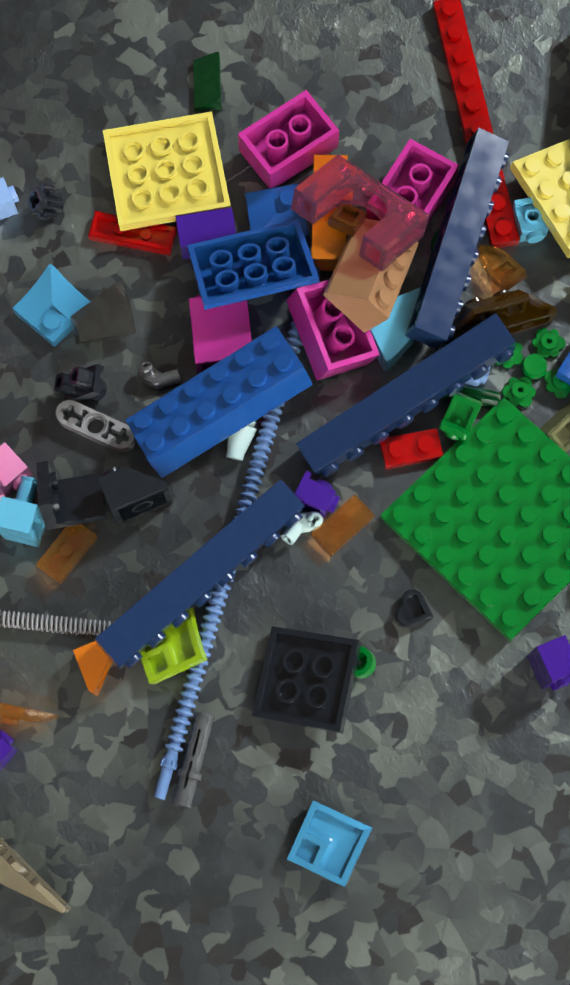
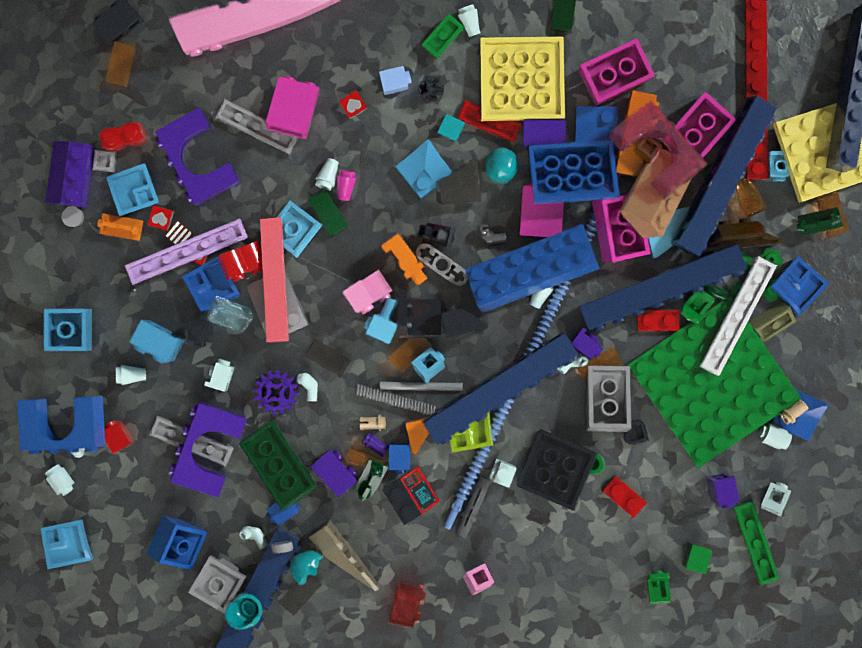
camera: 10 degrees right, 15 degrees up
dark azure plate [287,800,373,887] -> none
none -> dark green hinge [354,459,389,501]
none -> tan pin [360,415,386,431]
none -> dark purple pin [362,433,389,457]
none -> light grey bar [380,382,463,391]
none -> orange hips [381,234,427,286]
none -> black slope [382,466,440,525]
none -> blue brick [389,443,410,474]
none -> clear red brick [389,580,426,629]
none -> medium azure brick [411,347,445,384]
none -> green plate [422,14,464,59]
none -> teal tile [438,114,465,142]
none -> light aqua cone [457,4,480,37]
none -> bright pink brick [463,564,494,596]
none -> teal hair [485,147,518,184]
none -> light aqua brick [489,459,517,488]
none -> light grey slope [586,366,631,432]
none -> red plate [602,475,647,518]
none -> green bracket [646,571,671,604]
none -> green panel [682,542,712,574]
none -> white tile [700,256,777,376]

